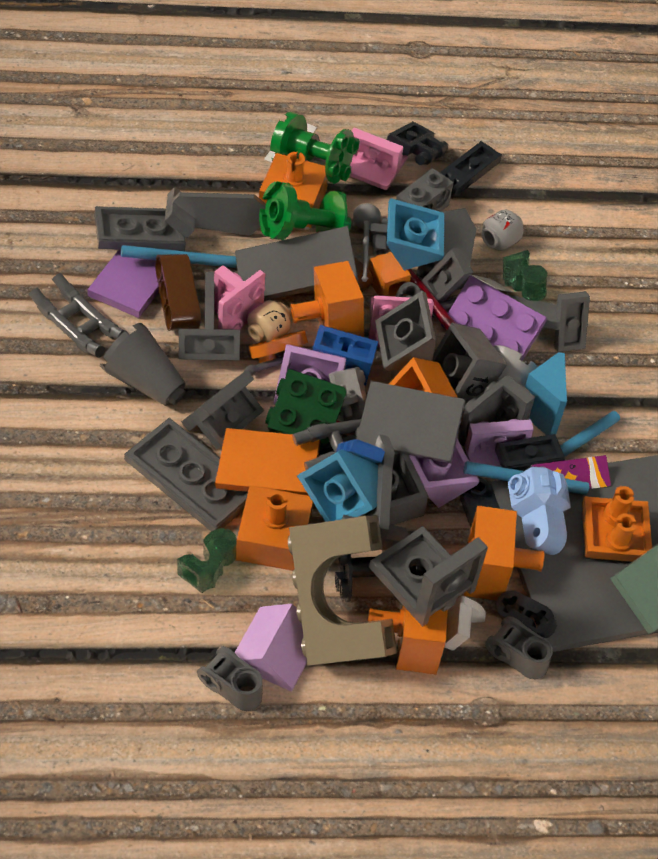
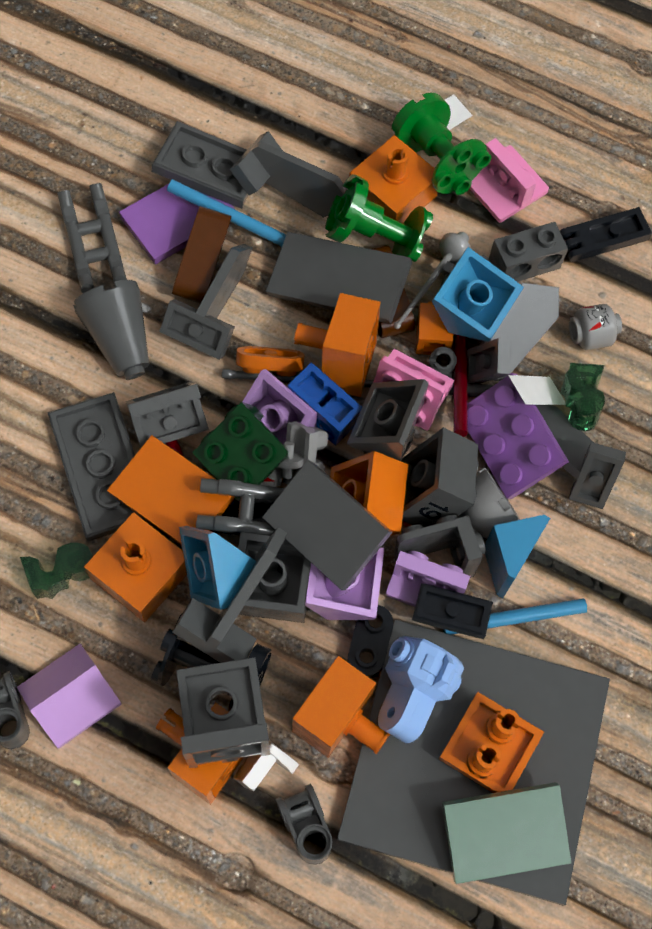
camera: 30 degrees right, 15 degrees up
bright pink bracket [214,265,265,330] -> none
tan head [247,300,292,342] -> none
dark tan arch [288,515,397,665] -> none
blue tile [336,439,385,463] -> none
black plate [386,121,449,165] -> none
dark azure bar [463,461,589,495] -> none
black beam [496,590,557,638] -> none
magenta sticker [532,455,611,489] -> none

